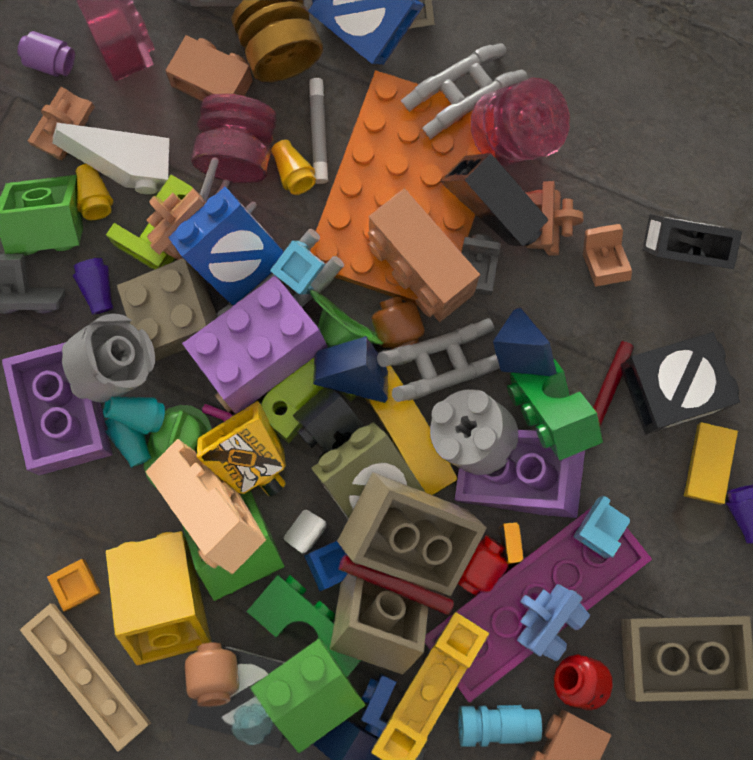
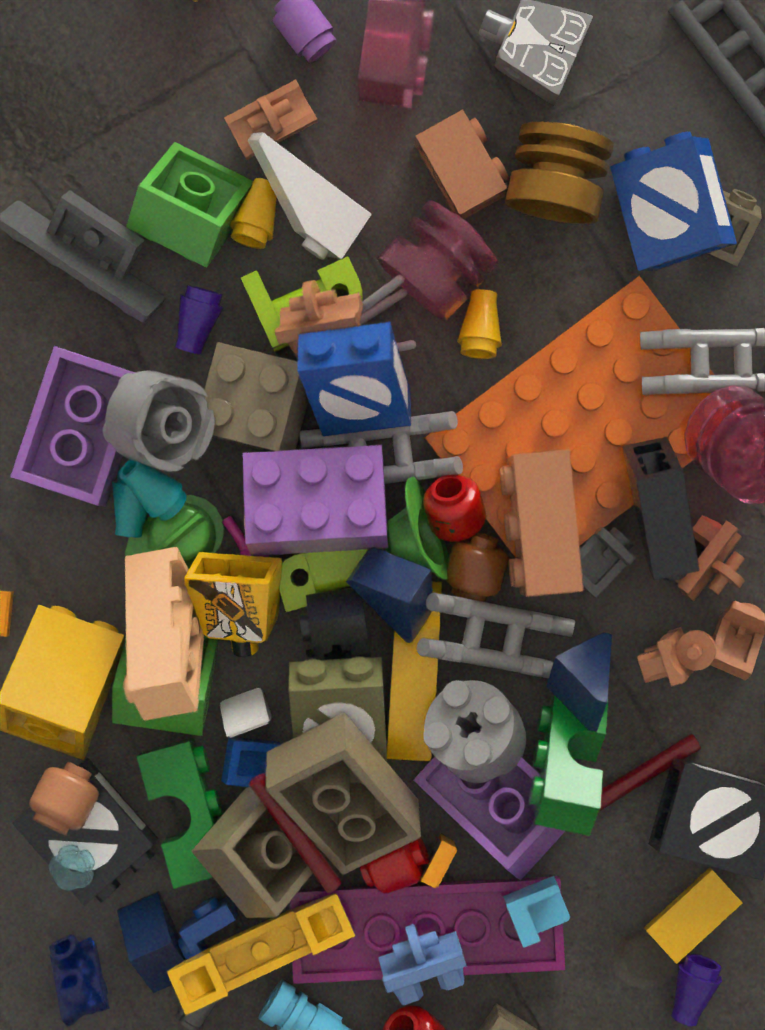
camera: 30 degrees right, 10 degrees up
bright green slope [250,638,366,753] -> none
medium azure panel [270,240,326,294] -> none
light grey bar [309,78,328,184] -> none
none -> red head [423,475,486,542]
none -> nougat hips [637,627,717,686]

